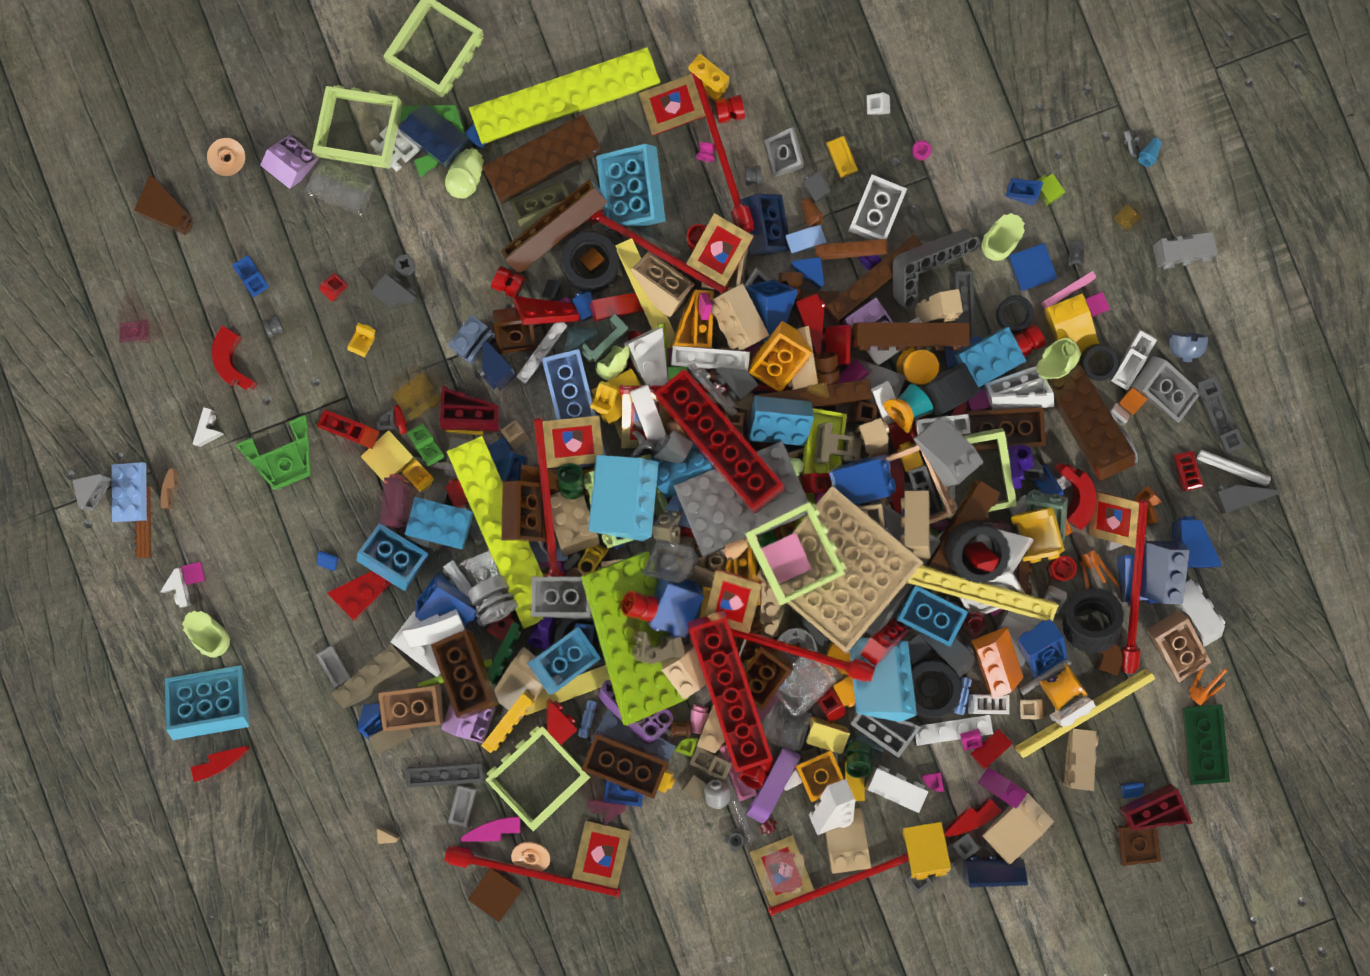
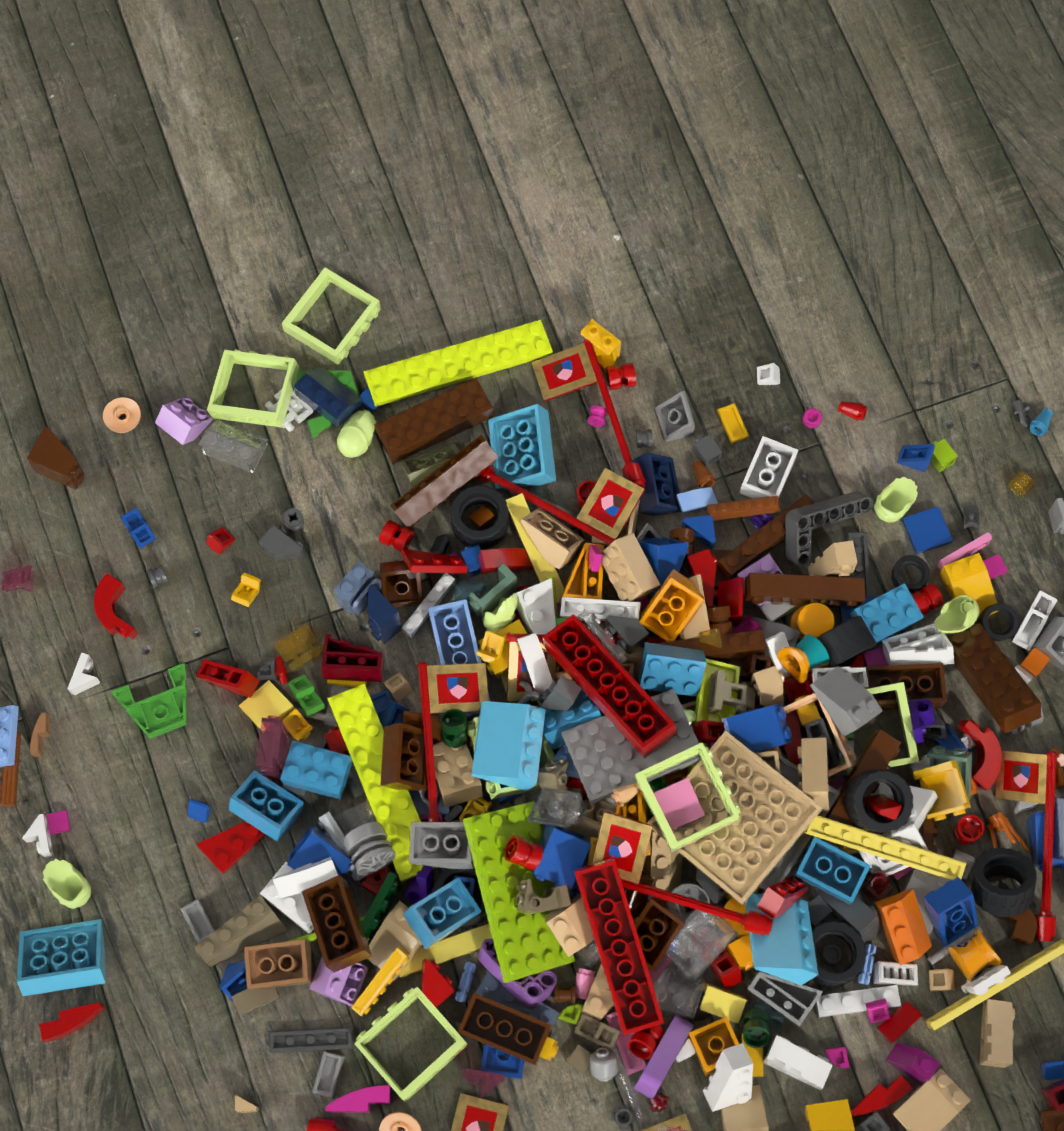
camera: 10 degrees right, 15 degrees down
none -> red cone [838,401,867,421]

